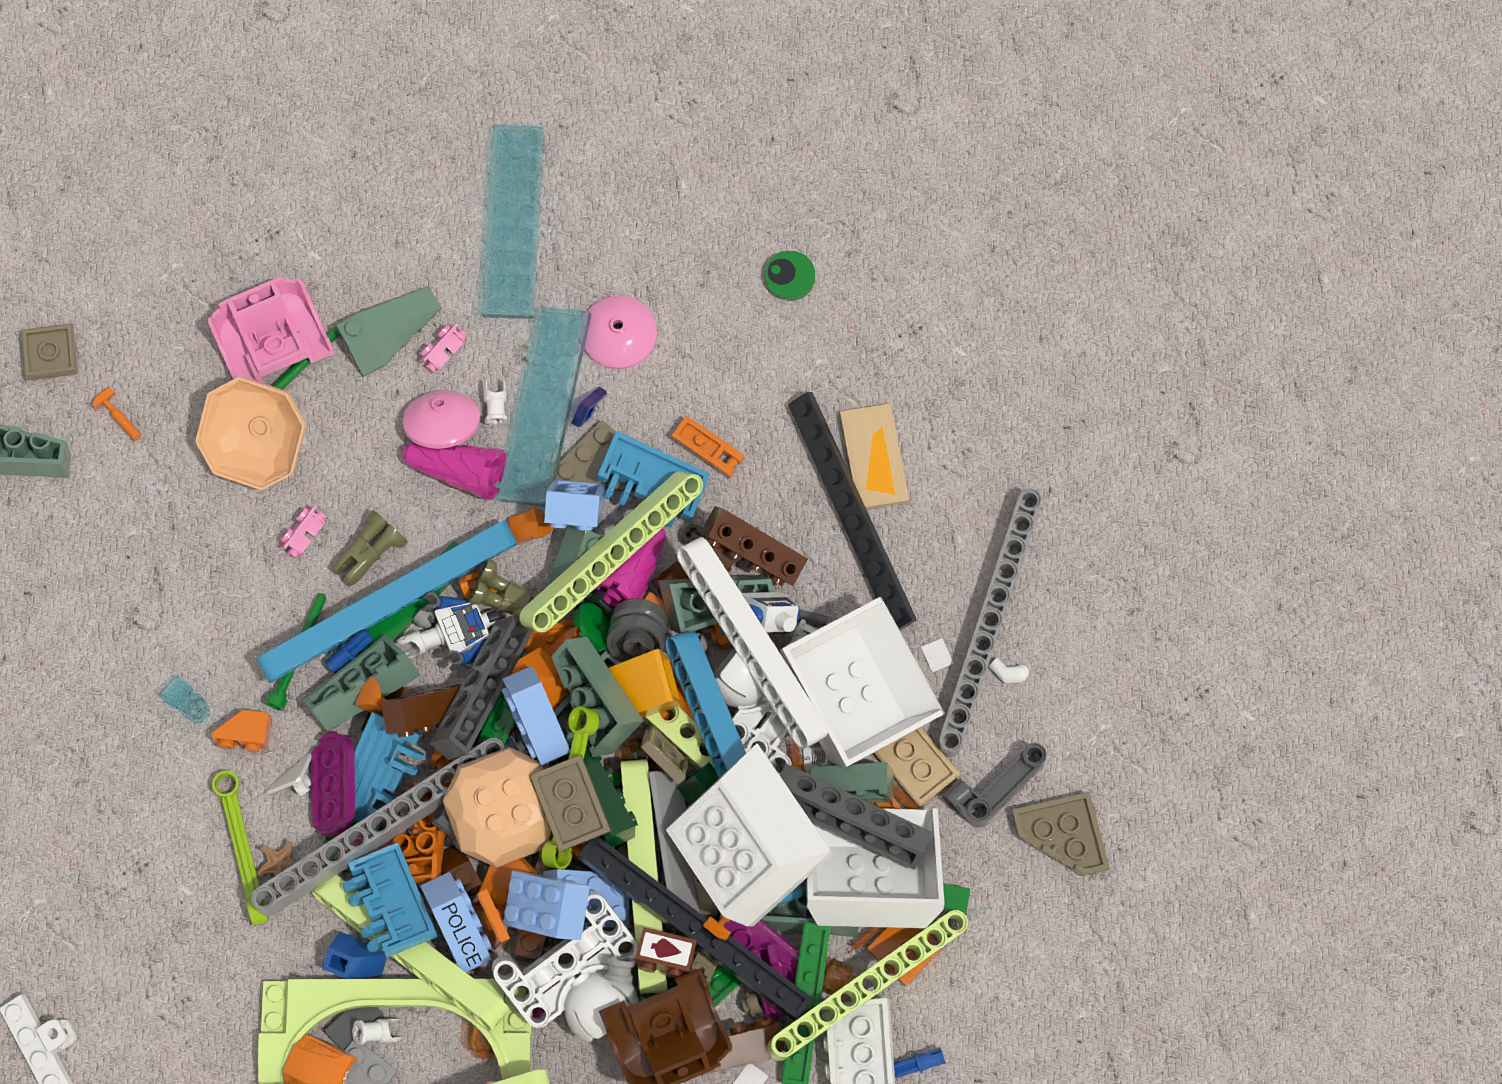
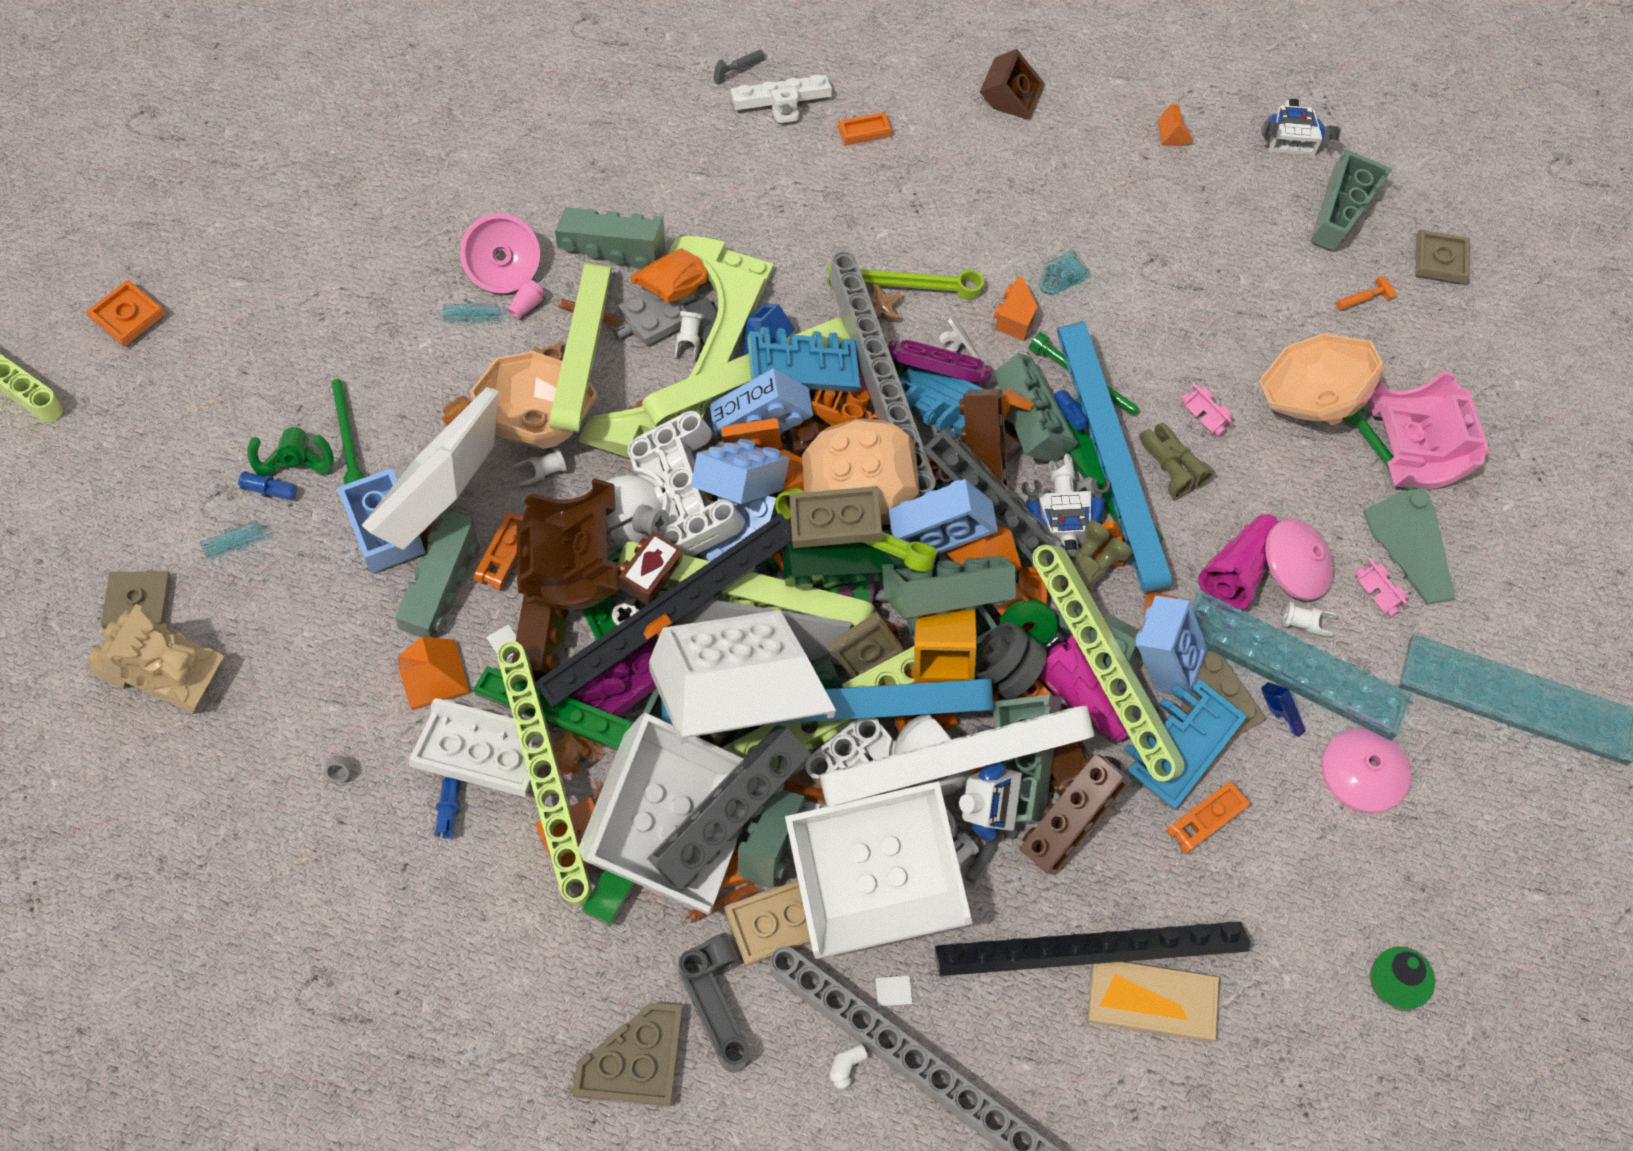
camera: 105 degrees right, 10 degrees down
none -> orange tile [837,112,892,146]

